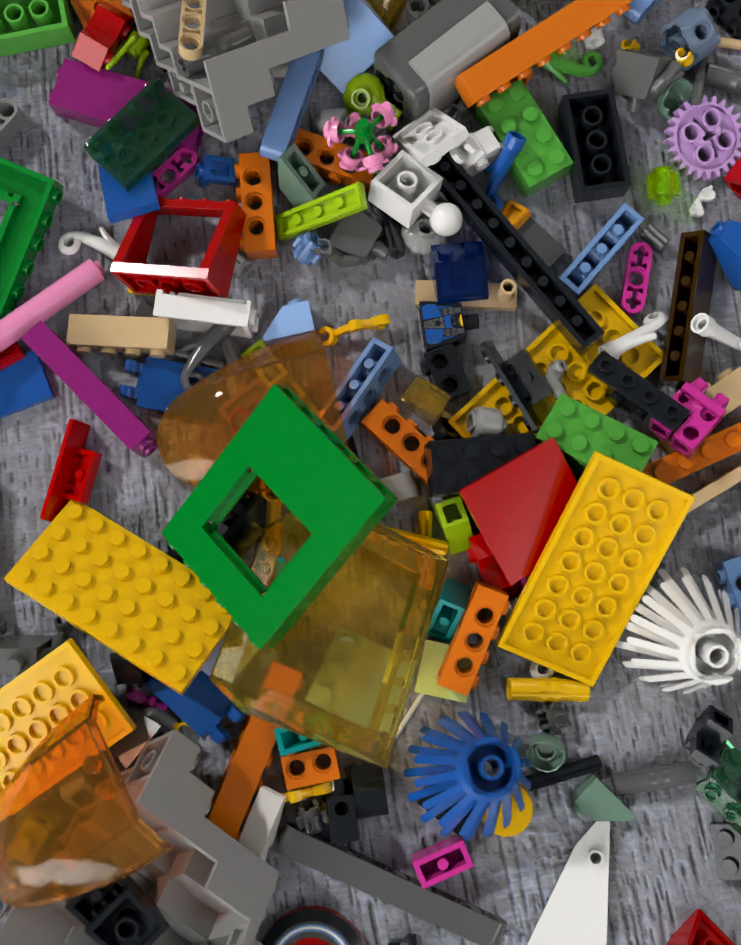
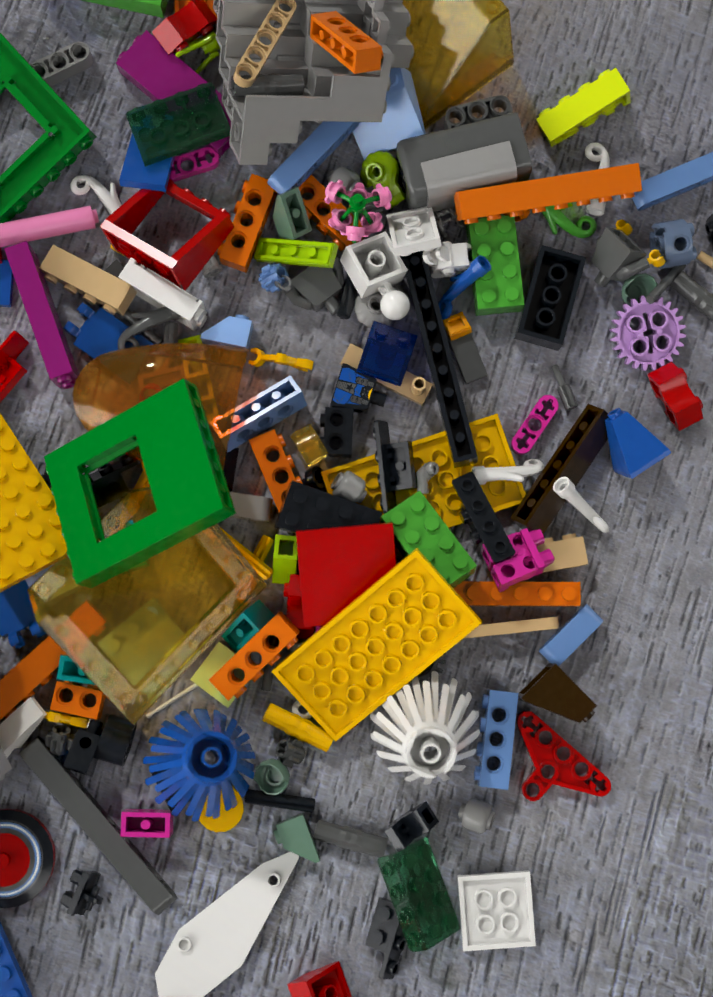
camera: 20 degrees right, 0 degrees up
blue bracket [195,154,235,188] -> none
medium blue brick [559,203,645,299] -> none
clear neon green head [646,166,681,206] -> none
white piece [689,185,715,218] -> none

